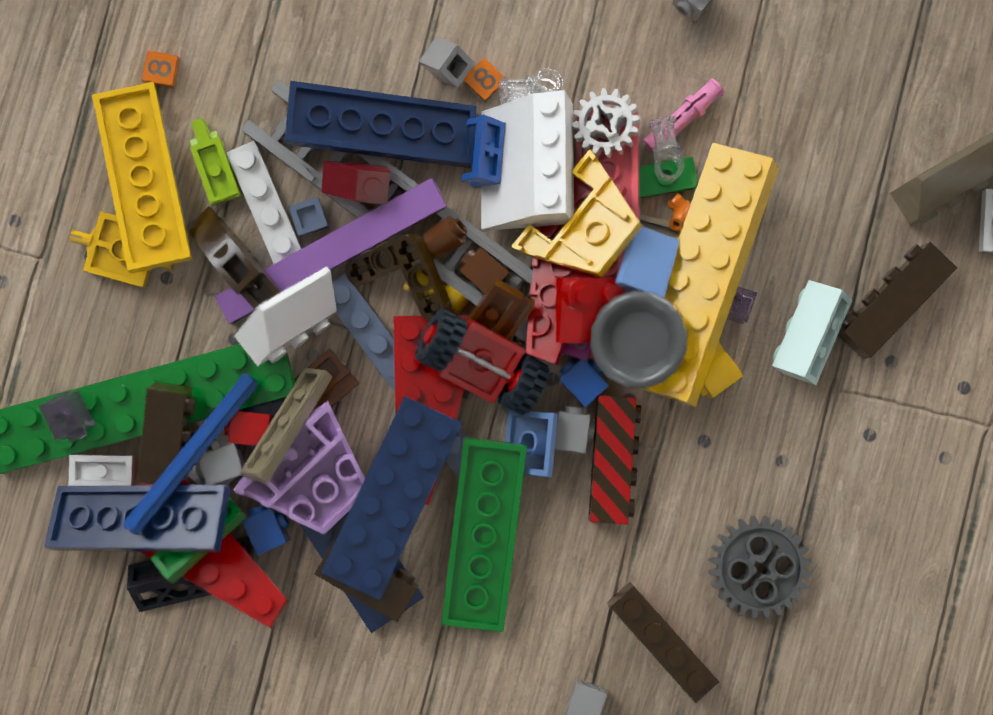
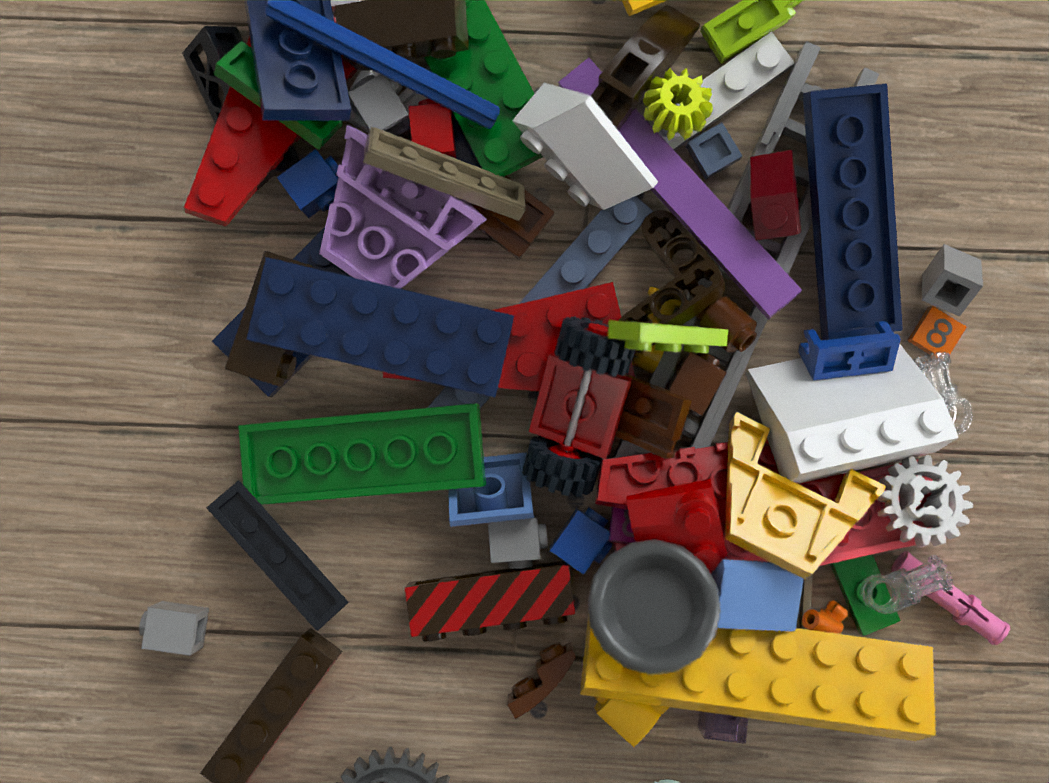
camera: 85 degrees right, 0 degrees up
none -> black fence [206,480,349,631]
none -> reddish brown slope [507,642,576,719]
none -> lime plate [607,320,728,353]
none -> neon yellow gear [643,67,713,141]

